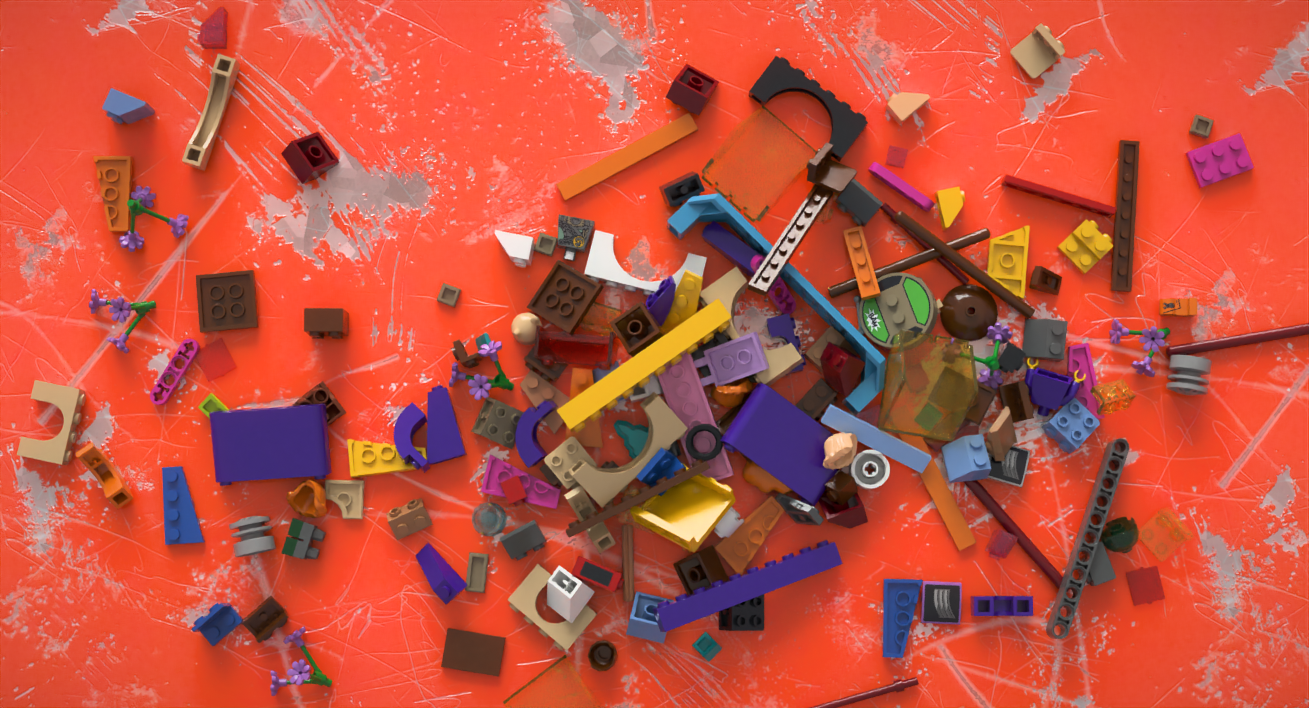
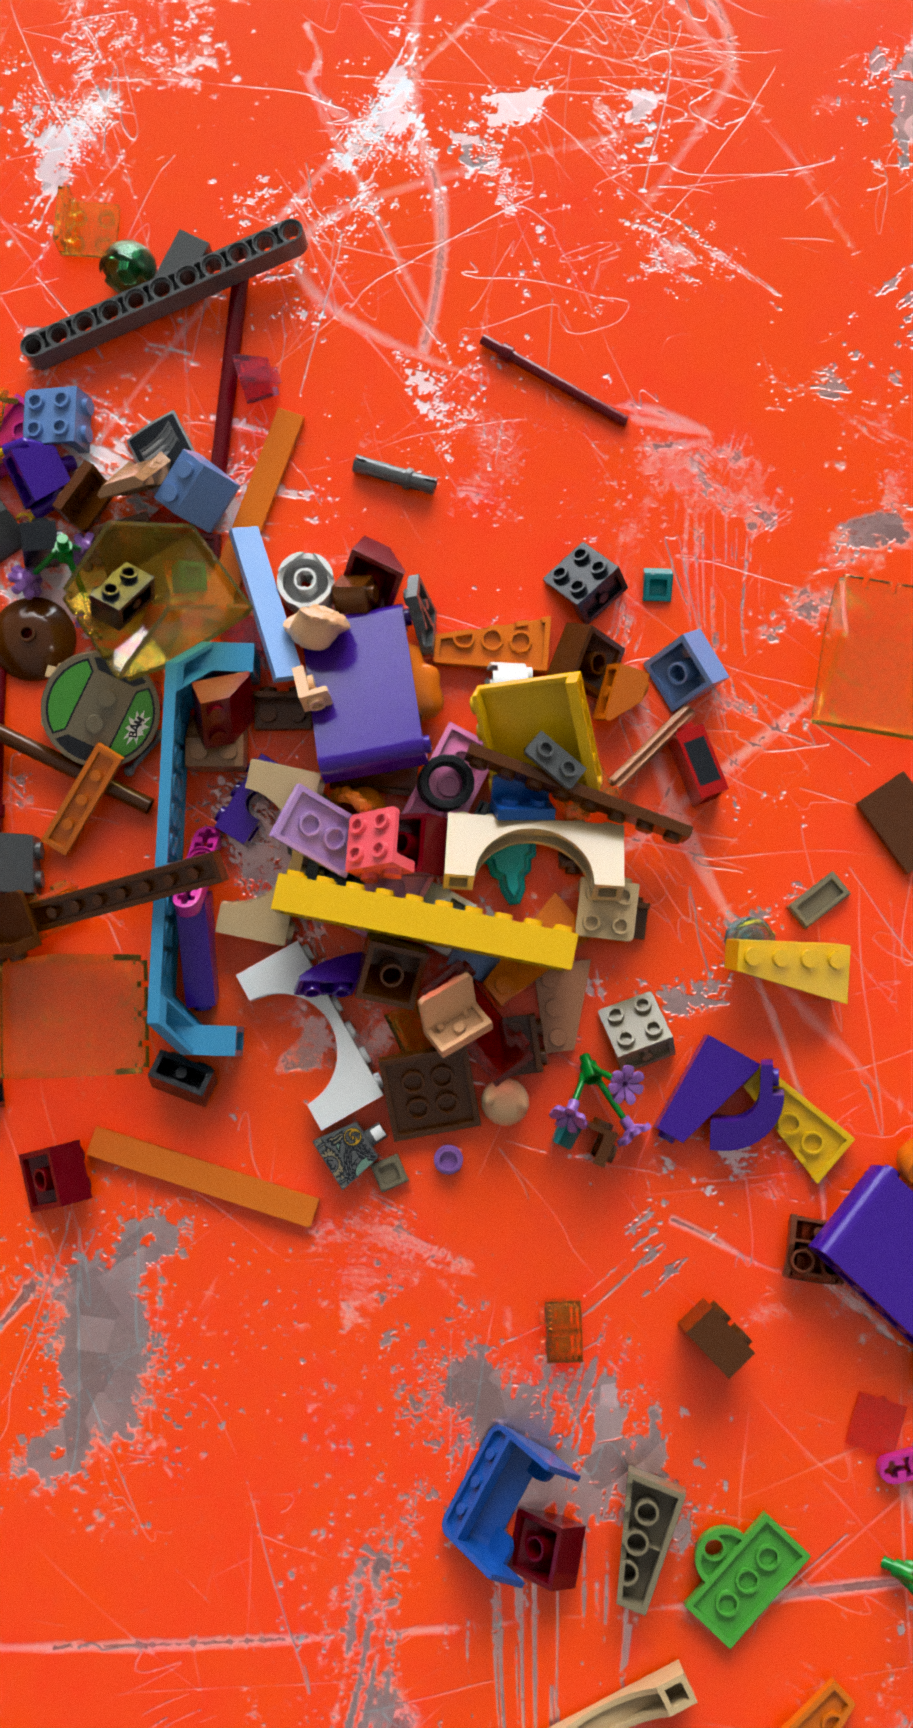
camera: 135 degrees left, 0 degrees up
medium lavender plant [119,186,189,252] -> none
reddish brown plate [196,270,259,333] -> none
tan tile [325,480,365,519] -> none
medium nougat bracket [386,498,433,541] -> none
dark purple slope [416,543,468,605] -> none
dark tan tile [436,283,462,308] -> none
dark pink wing [481,454,561,509] -> none
white slope [495,230,535,267] -> none
dark grey slope [499,520,547,561] -> none
red brick [500,475,528,507] -> none
tan arch [508,564,597,651] -> none
dark purple arch [515,400,558,468] -> none
white slope [547,565,595,623] -> none
tan arch [564,485,616,553] -> none
reddish brown hair [588,640,618,672] -> none
dark purple brick [653,540,843,632] -> none
yellow wing [661,270,703,334] -> none
blue wing [882,579,923,658] -> none
slope [920,581,962,625] -> none
dark purple arch [971,596,1033,616] -> none
clear red piece [1126,566,1165,606] -> none
none -> black brick [89,562,155,631]
none -> light nougat bracket [292,665,333,712]
none -> coral bracket [345,806,415,884]
none -> dark grey pin [352,454,438,496]
none -> dark red slope [397,813,447,877]
none -> light nougat bracket [418,972,493,1058]
none -> medium lavender plate [434,1145,463,1175]
none -> blue windscreen [442,1424,581,1588]
none -> dark grey bracket [524,730,587,790]
none -> clear orange brick [538,1297,583,1364]
none -> orange slope [592,663,650,721]
none -> dark tan wedge [616,1464,686,1616]
none -> bright green plate [683,1510,811,1649]
none -> yellow wedge [724,939,851,1004]

